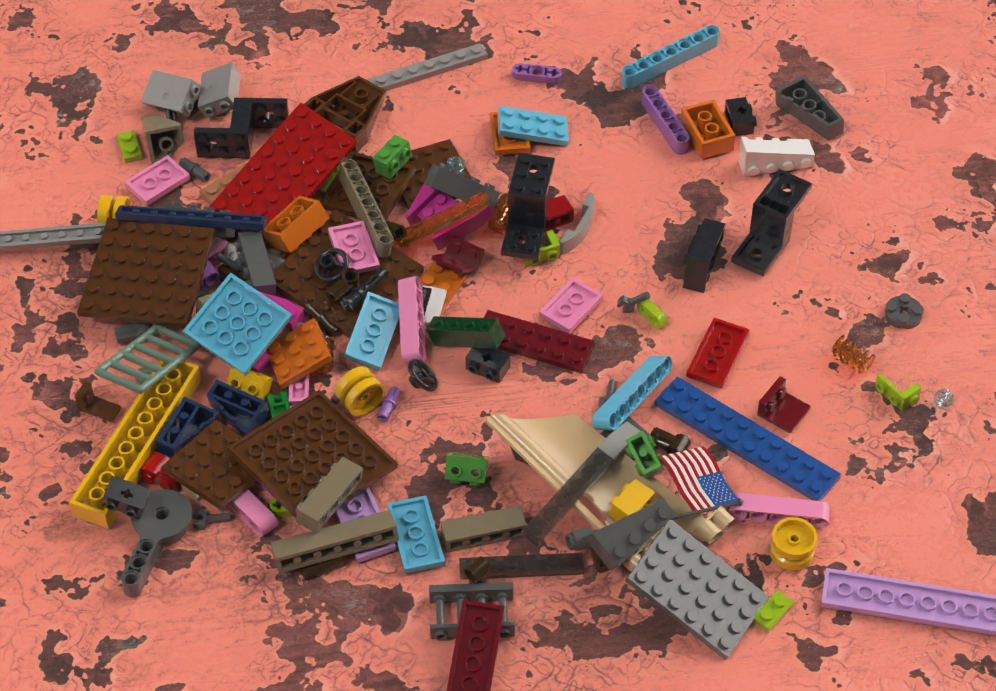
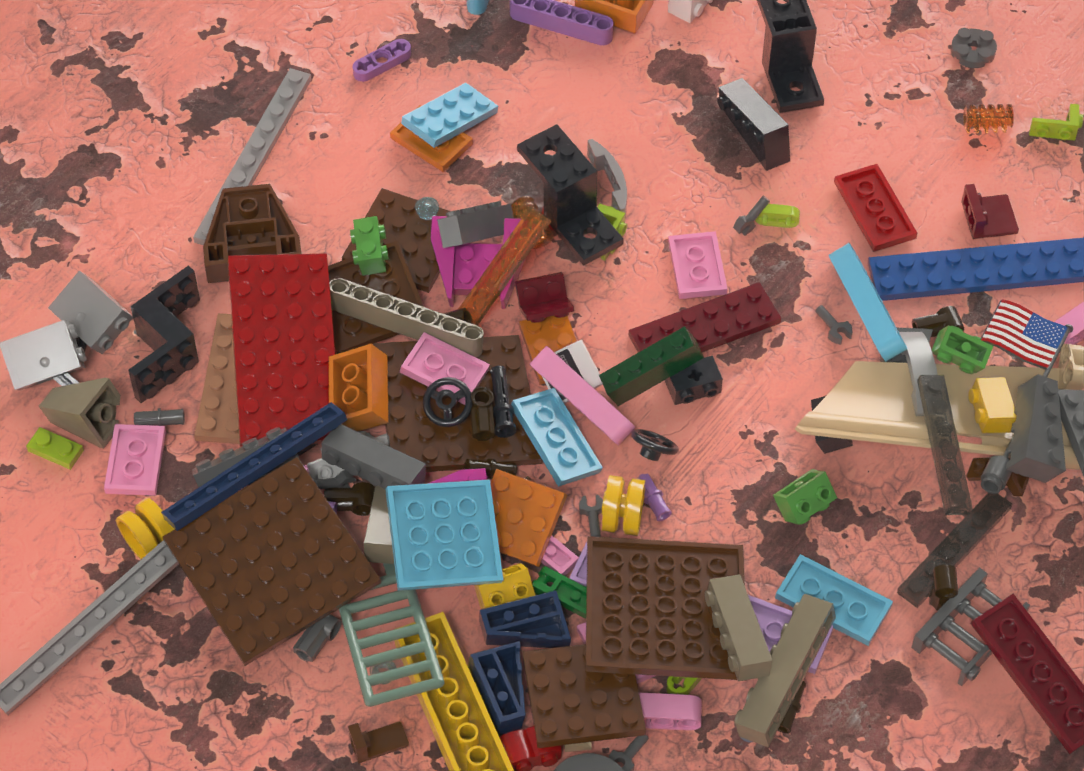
camera: 45 degrees left, 5 degrees up
dark tan brick [441,506,526,553] -> none

